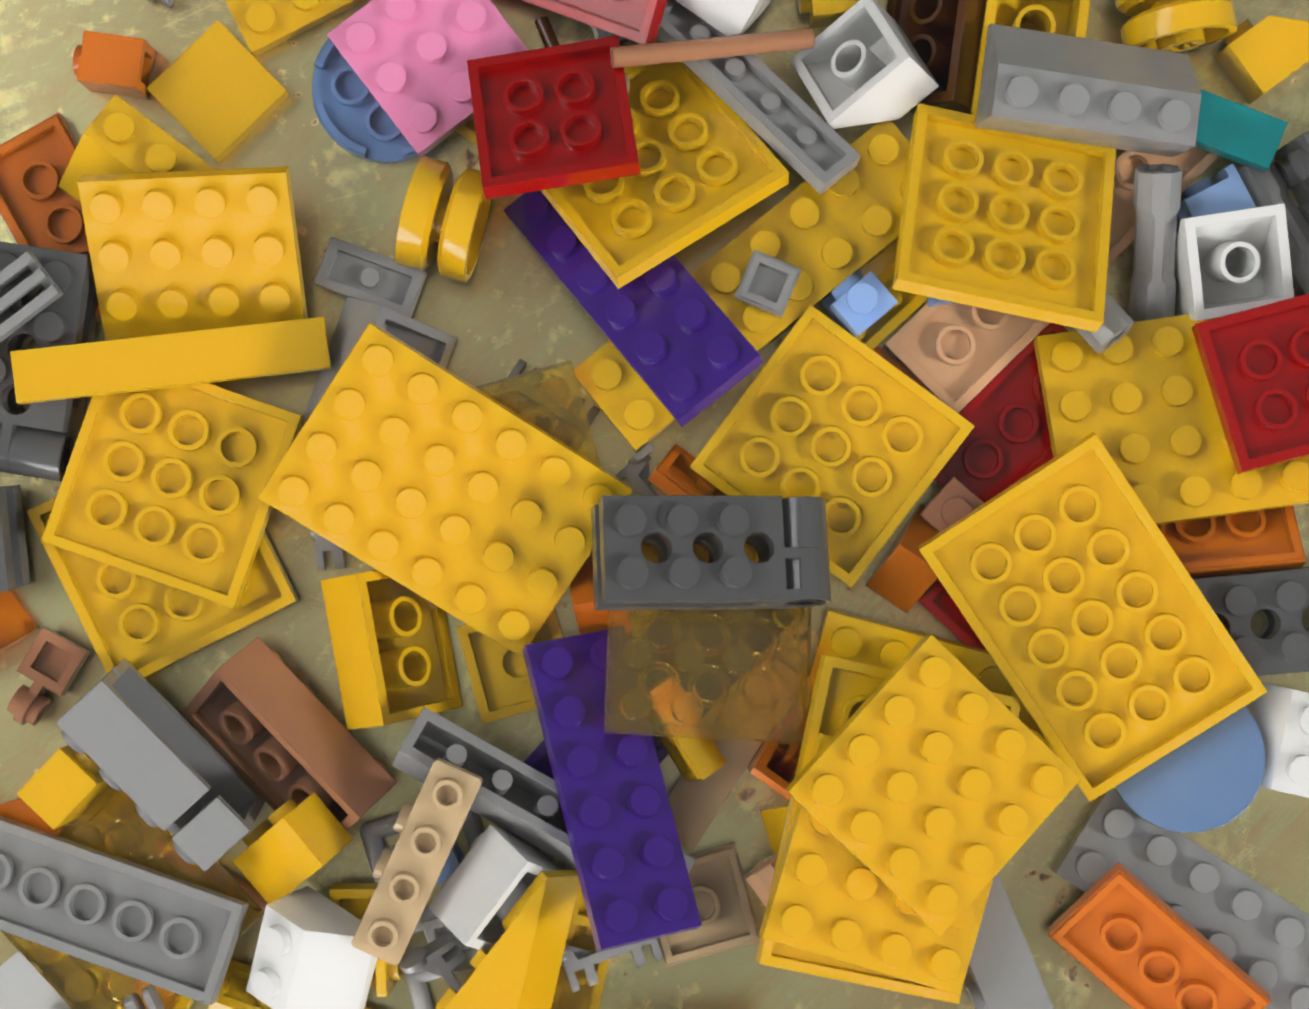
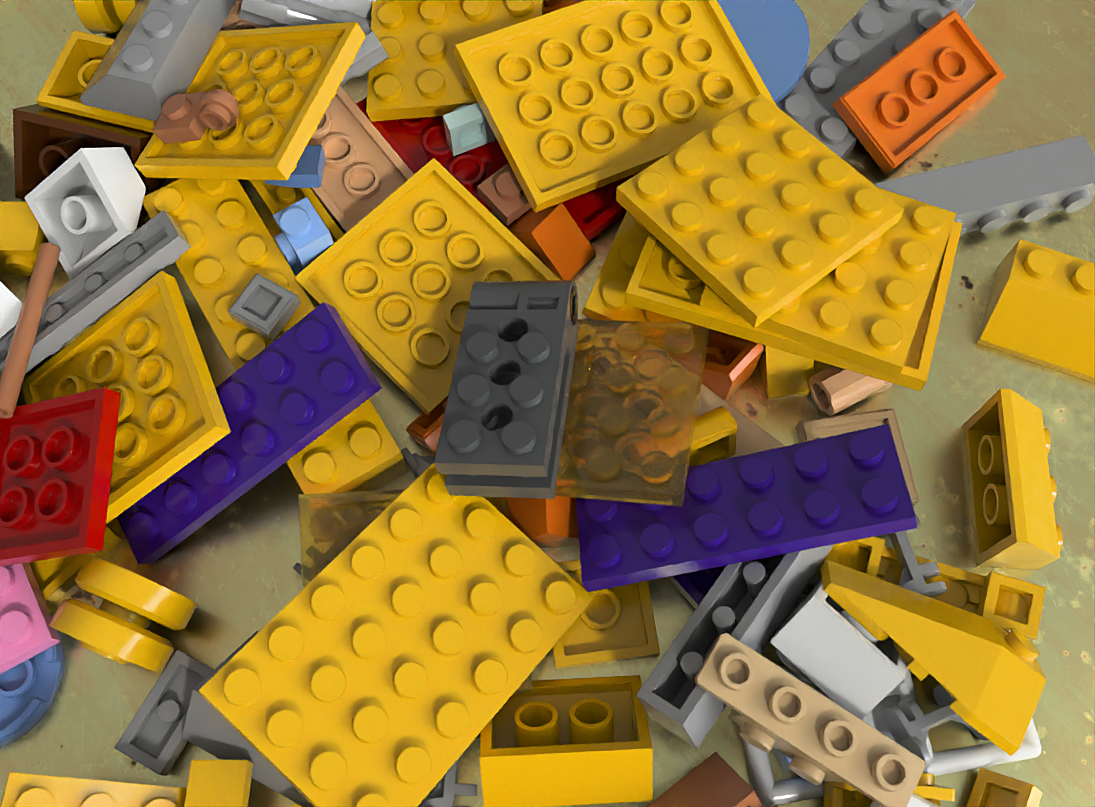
camera: 80 degrees left, 20 degrees down
none -> nougat plate [152,89,240,144]
none -> light aqua plate [443,102,495,156]

